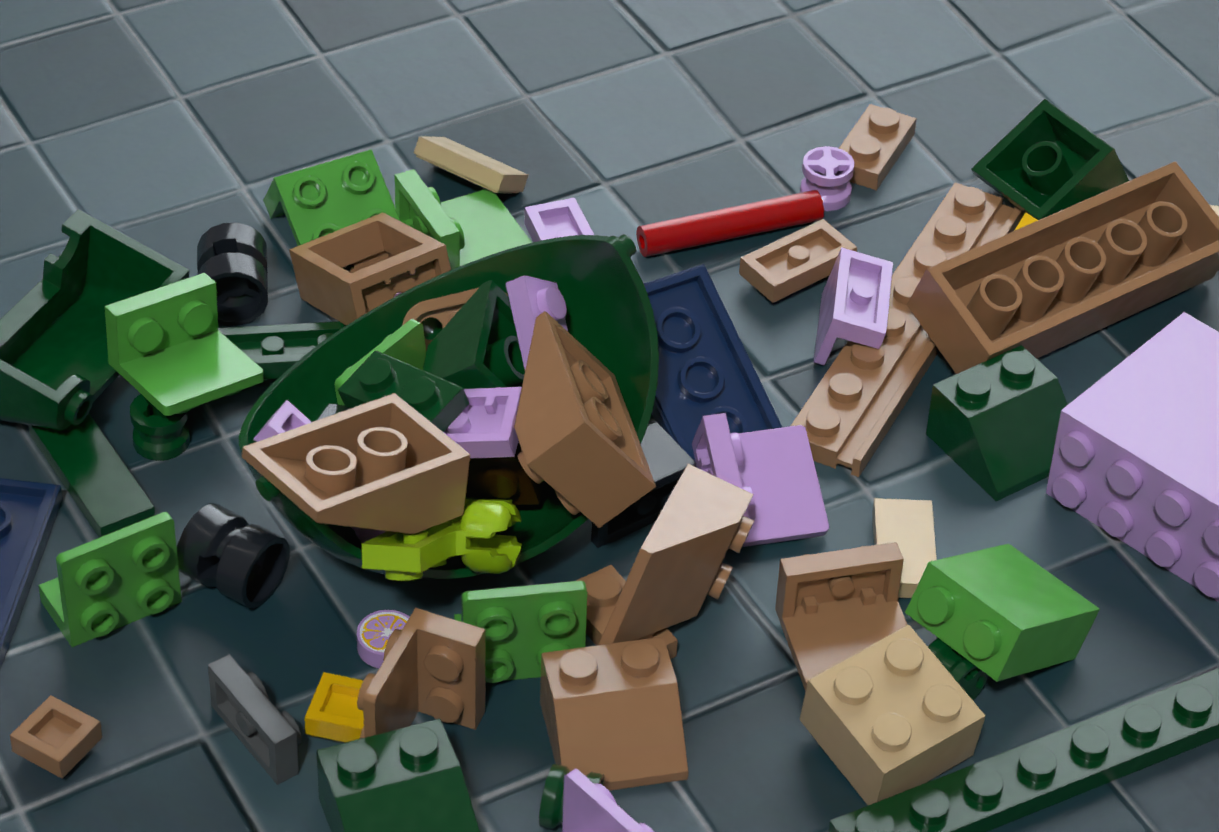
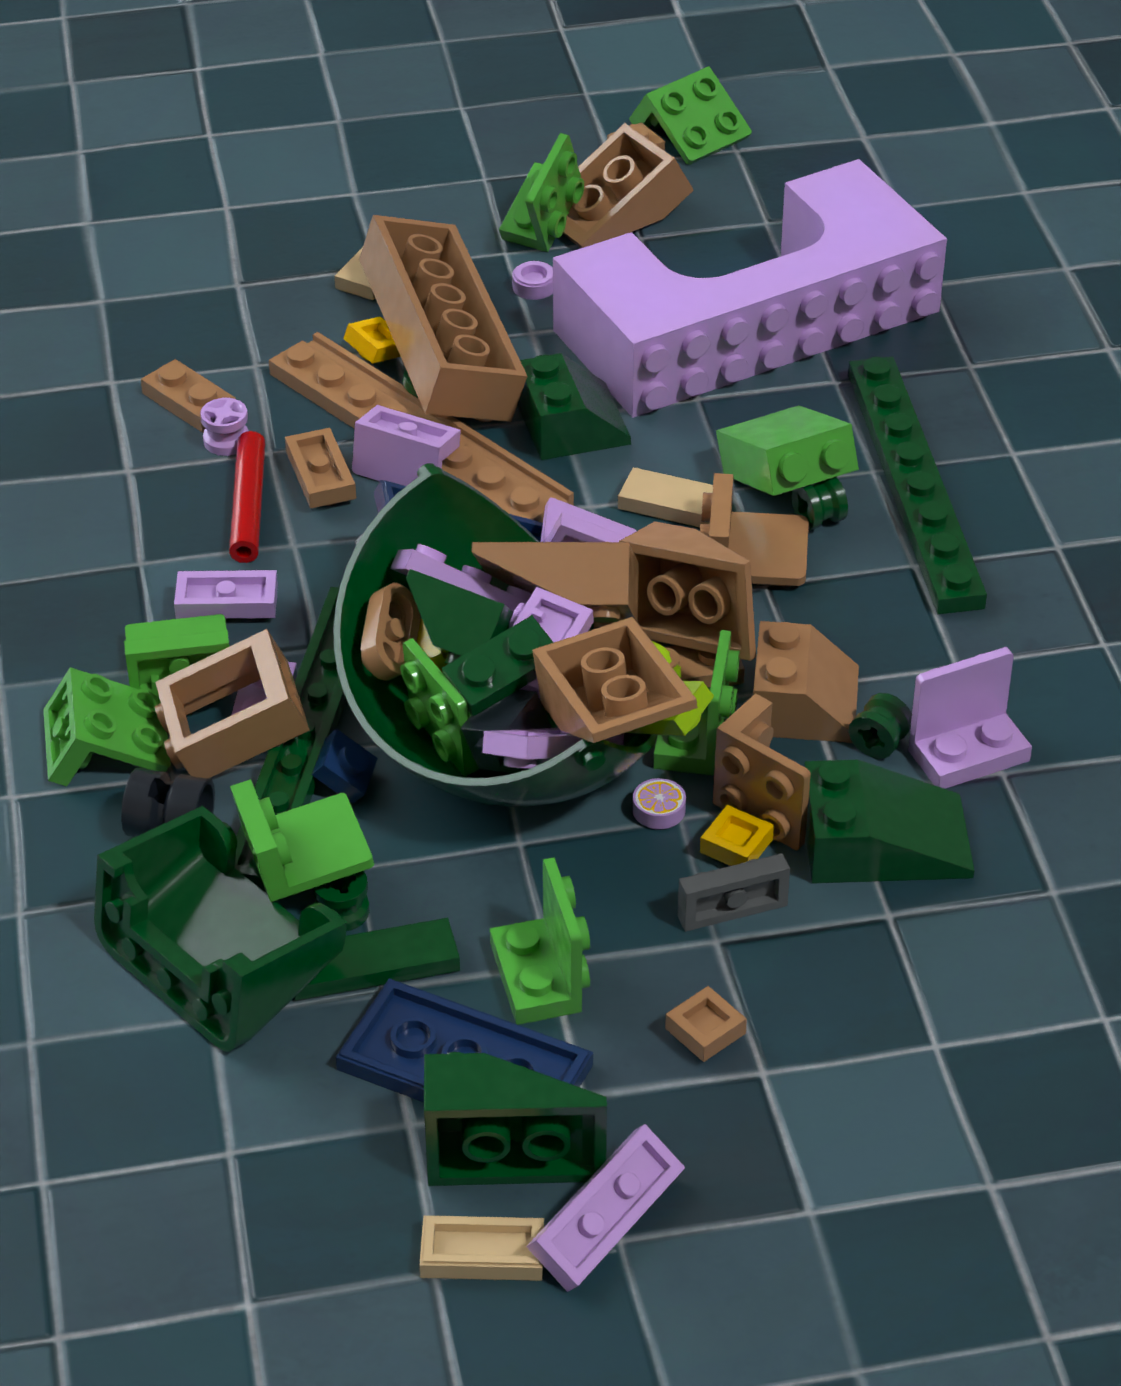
camera: 70 degrees left, 0 degrees up
black wheel [177,503,290,608] -> none
tan tile [414,136,529,193] -> none
tan brick [800,625,985,805] -> none
dark green slope [971,99,1129,220] -> none

